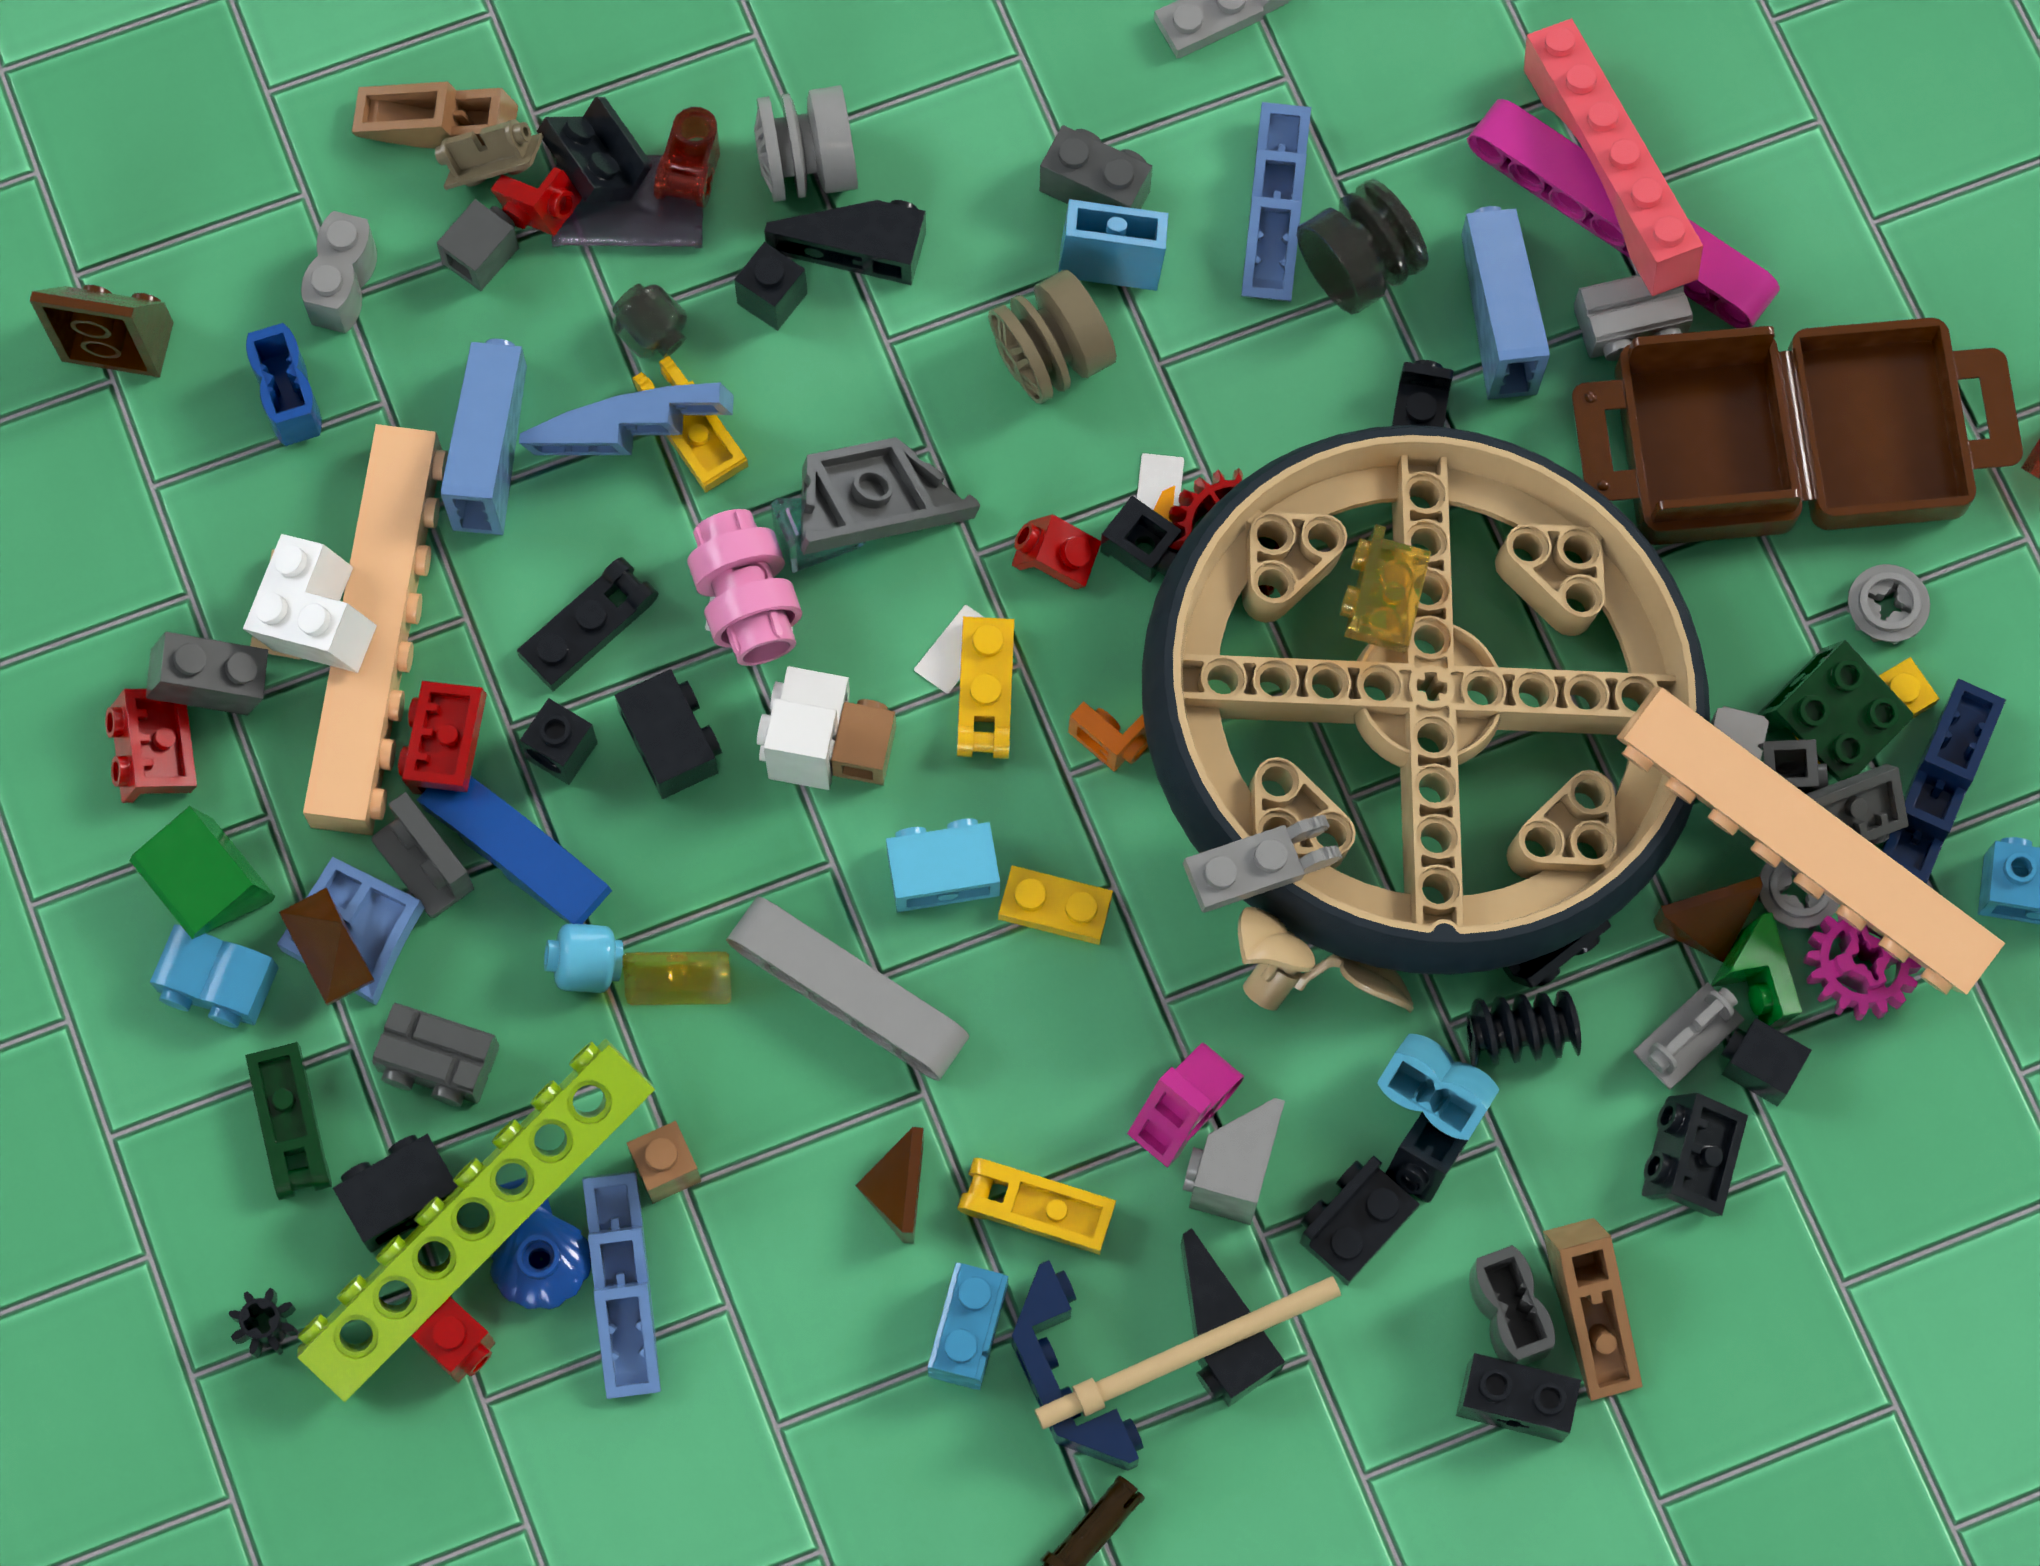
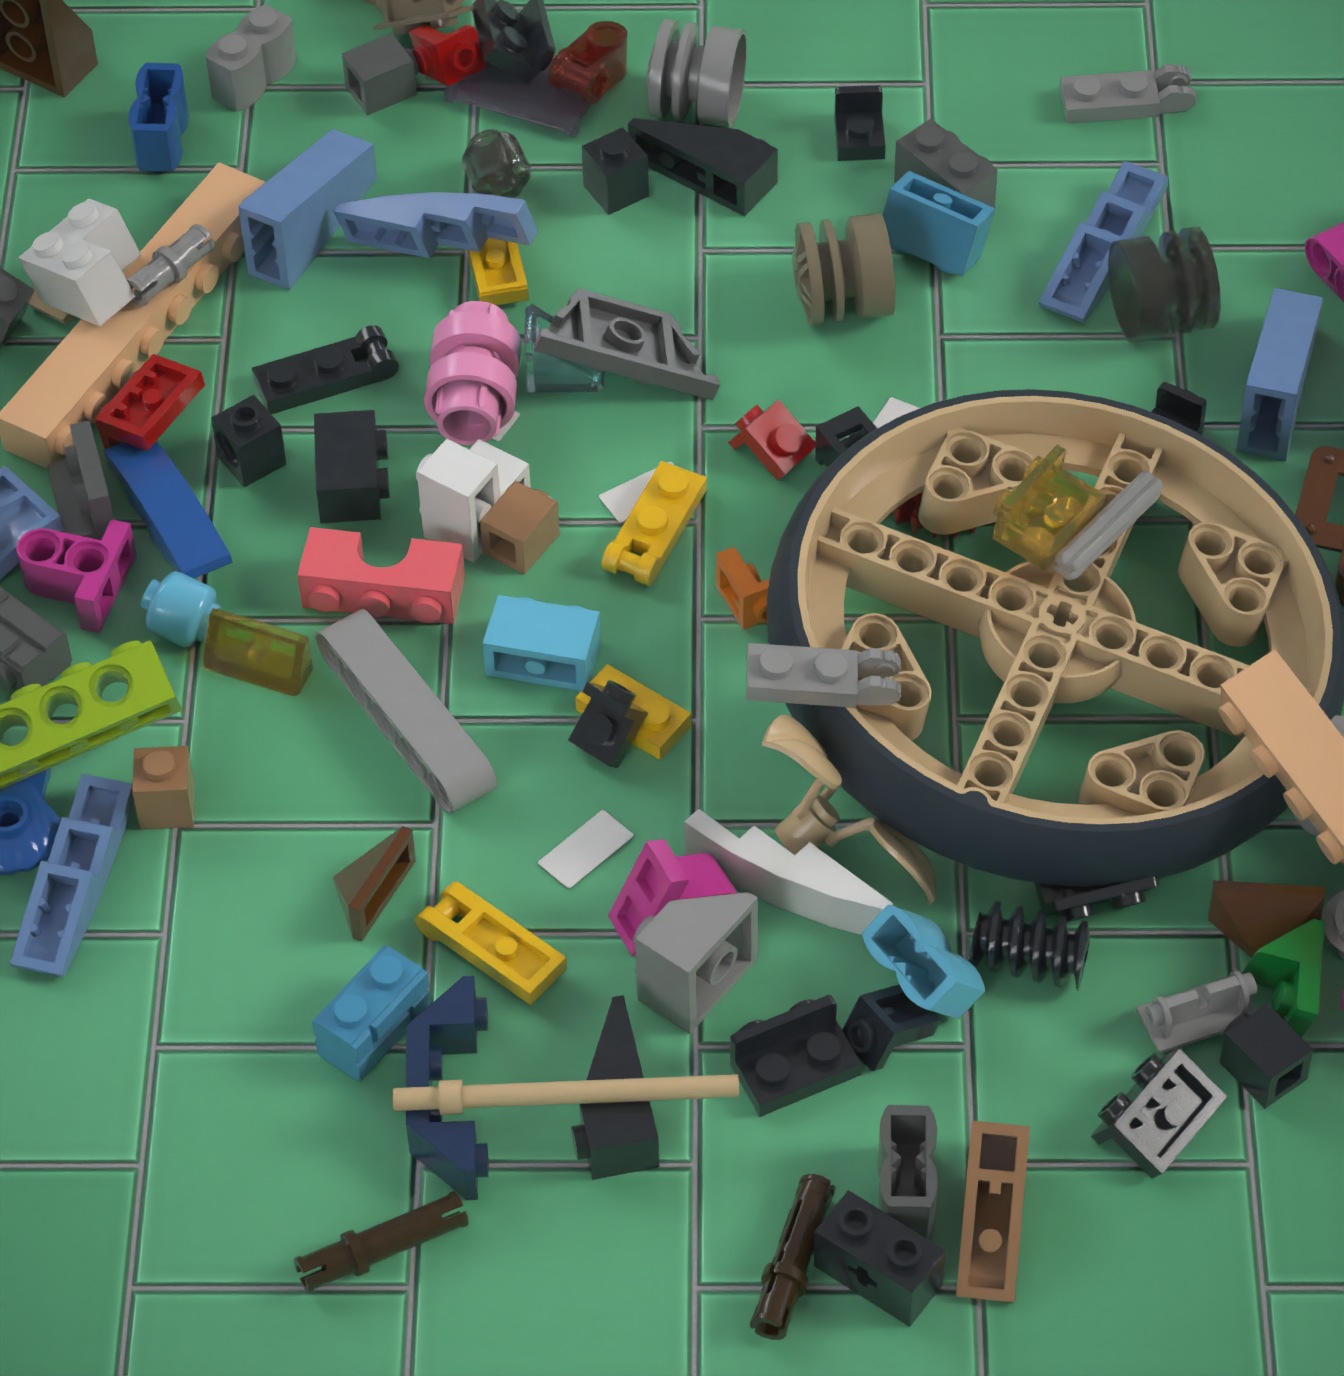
camera: 25 degrees right, 20 degrees down
none -> dark pink tile [16,519,137,633]
none -> light grey pin [127,224,215,306]
none -> coral arch [297,527,465,624]
none -> white sticker [538,810,634,889]
none -> black bracket [568,680,648,768]
none -> white slope [684,809,893,935]
none -> dark brown pin [750,1174,836,1340]
none -> black bracket [834,85,886,161]
none -> light grey axle [1053,471,1163,580]

